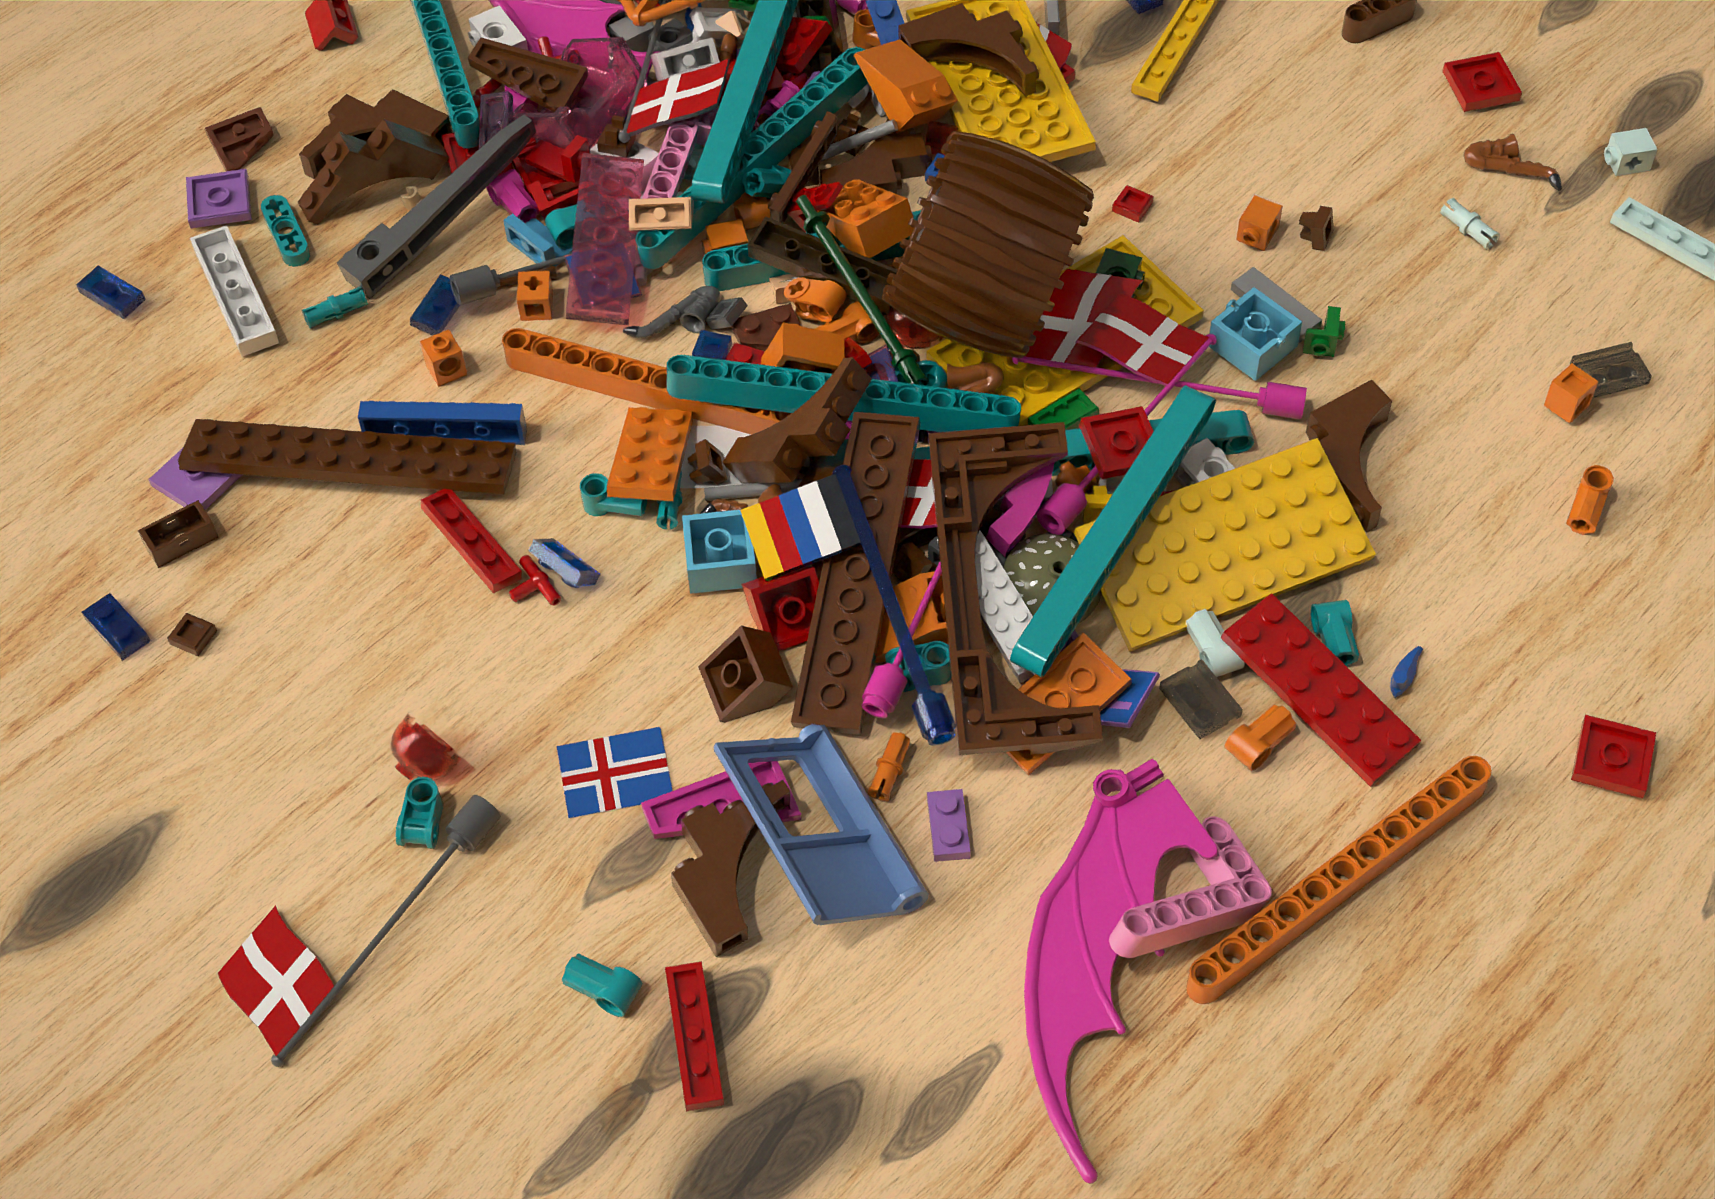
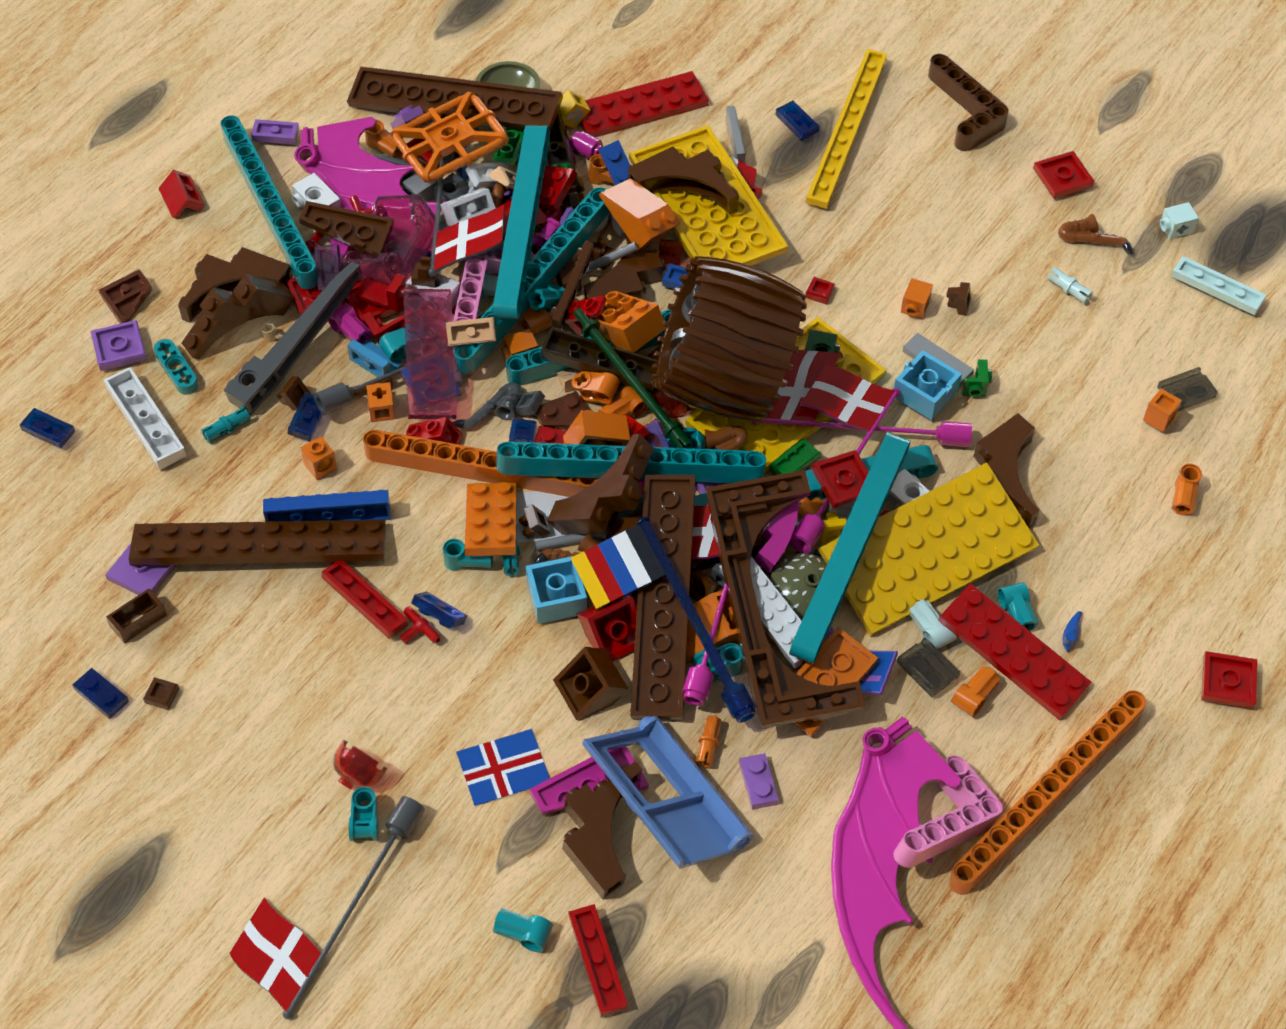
camera: 10 degrees left, 0 degrees up
none -> reddish brown tile [276,376,311,410]
none -> red bracket [406,417,463,445]

